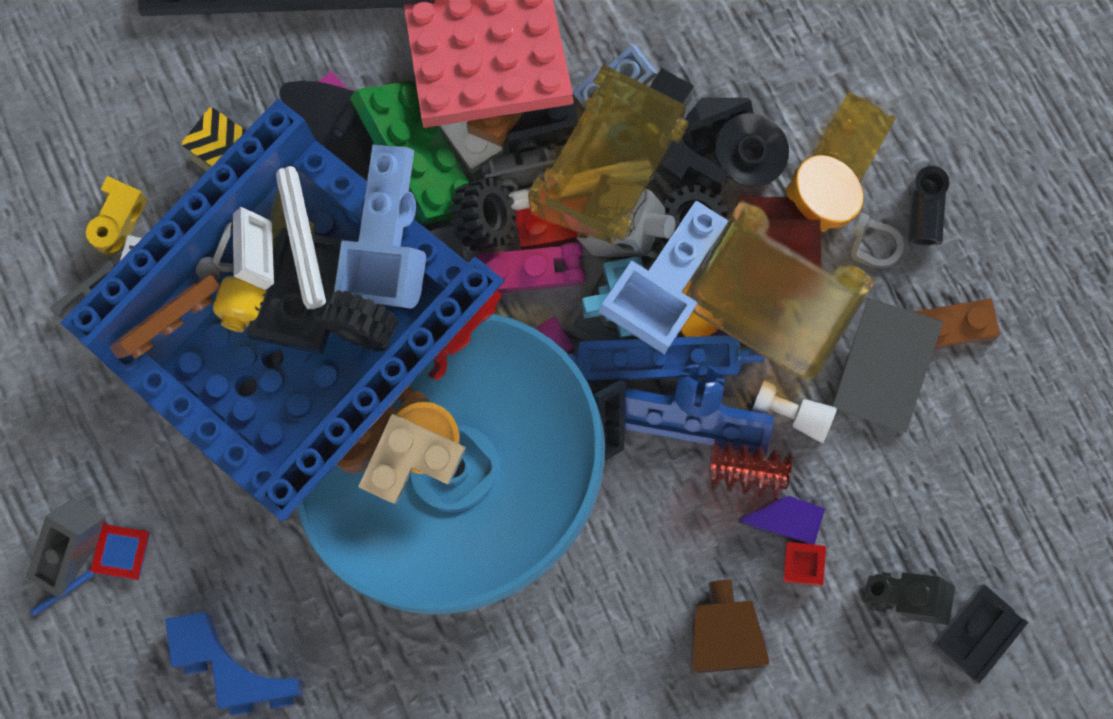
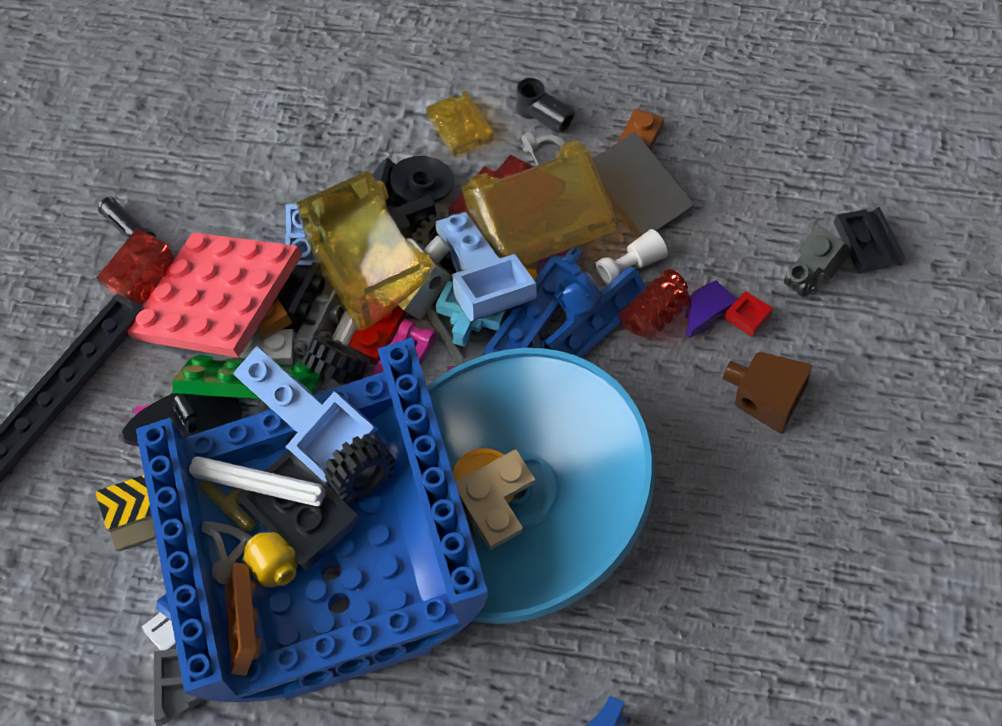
camera: 55 degrees left, 20 degrees down
yellow leg [86,176,149,256] -> none
white tile [233,207,274,290] -> none
tile [786,155,864,232] -> none

